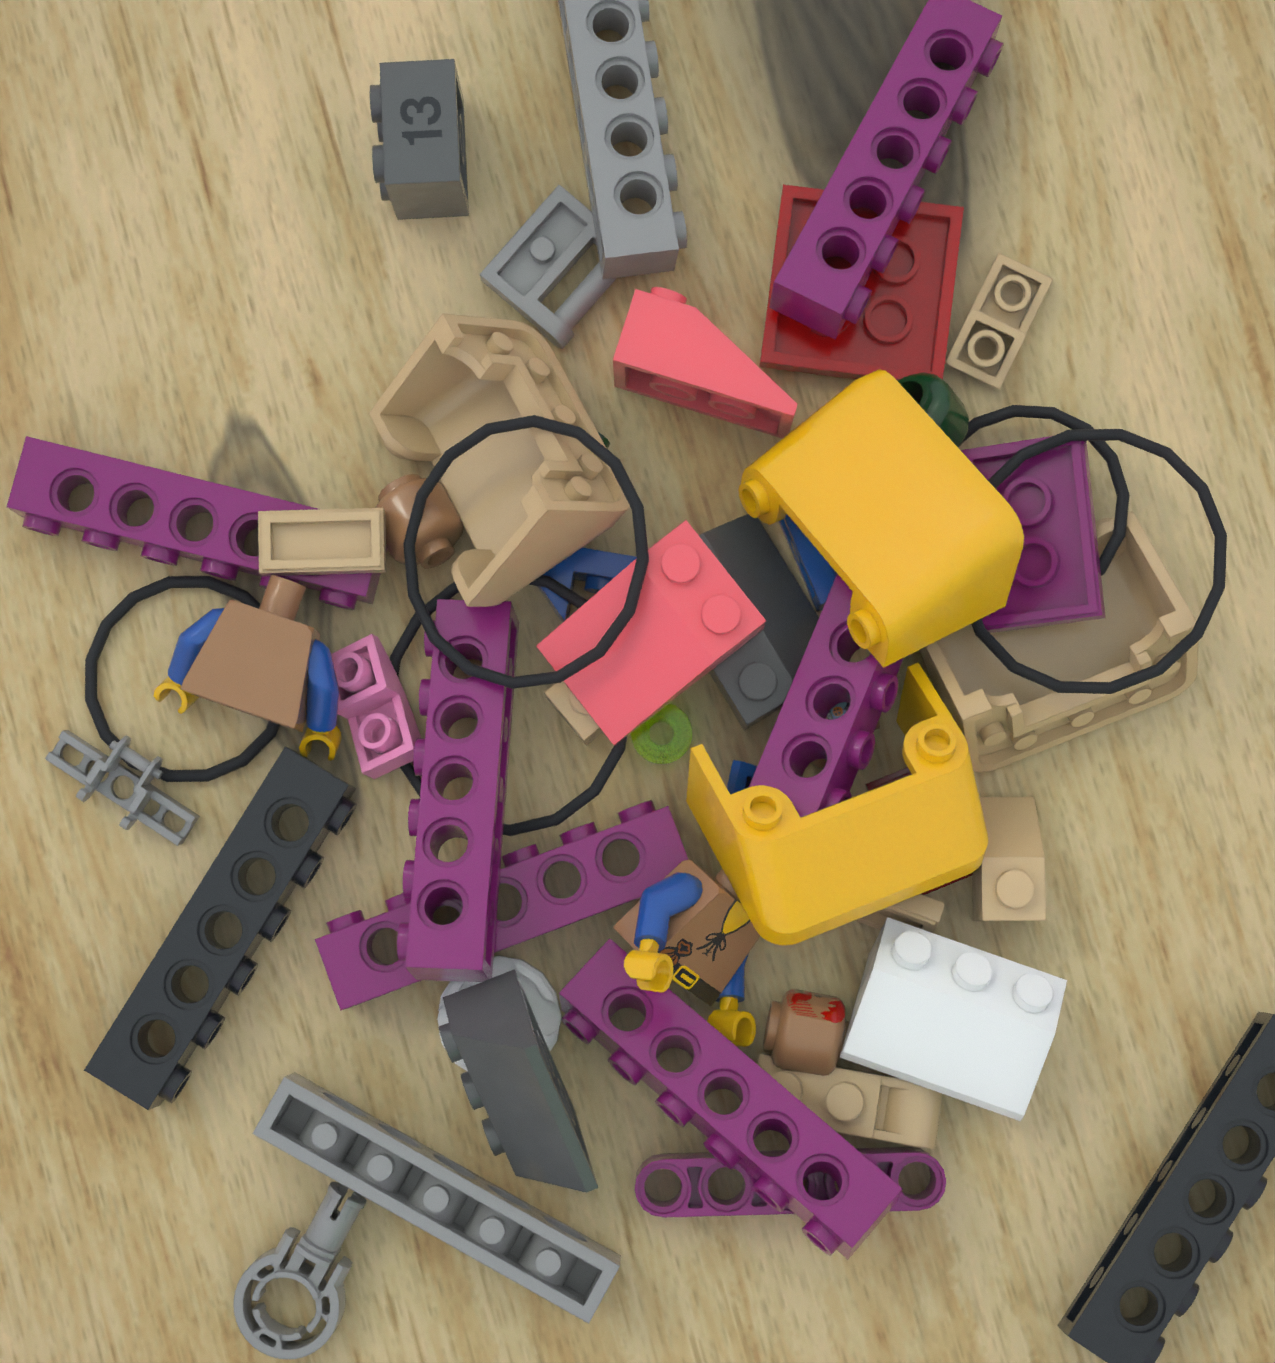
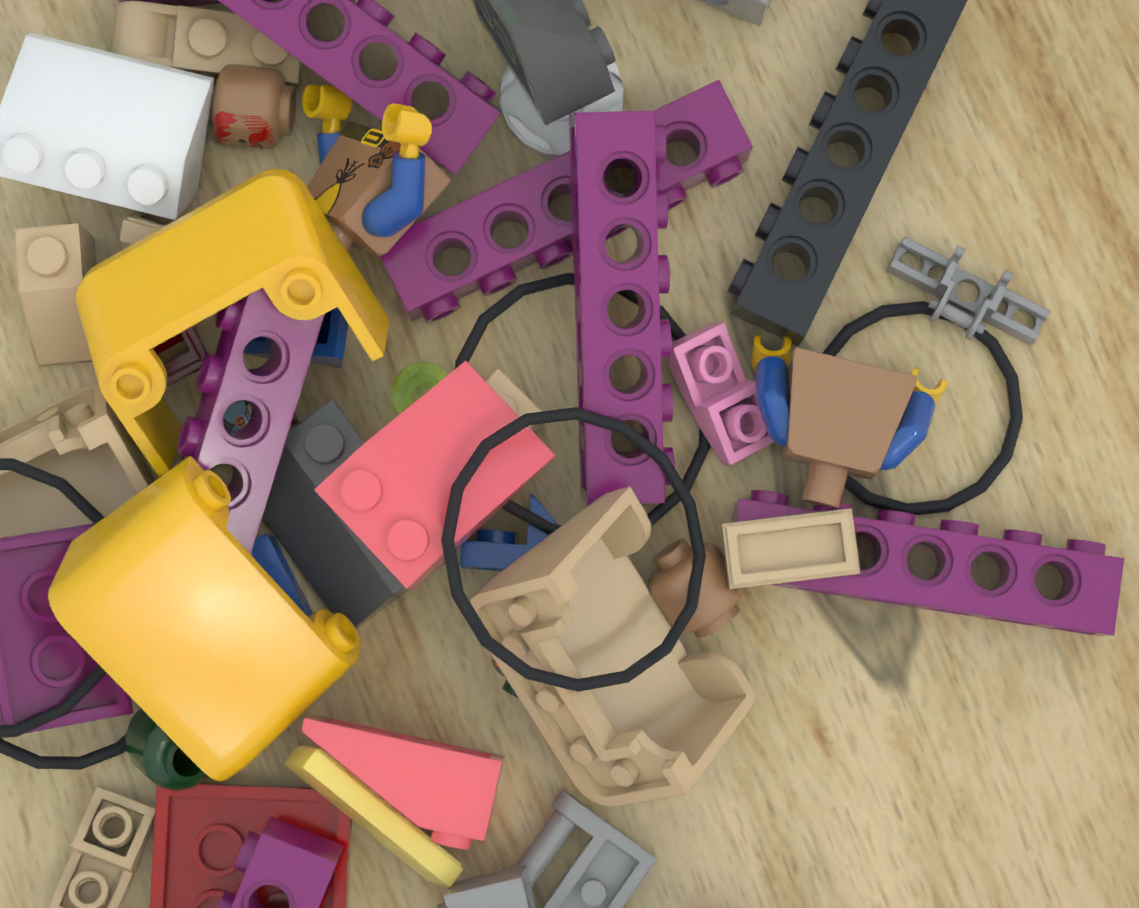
camera: 170 degrees right, 0 degrees up
none -> light yellow tile [283,745,463,888]

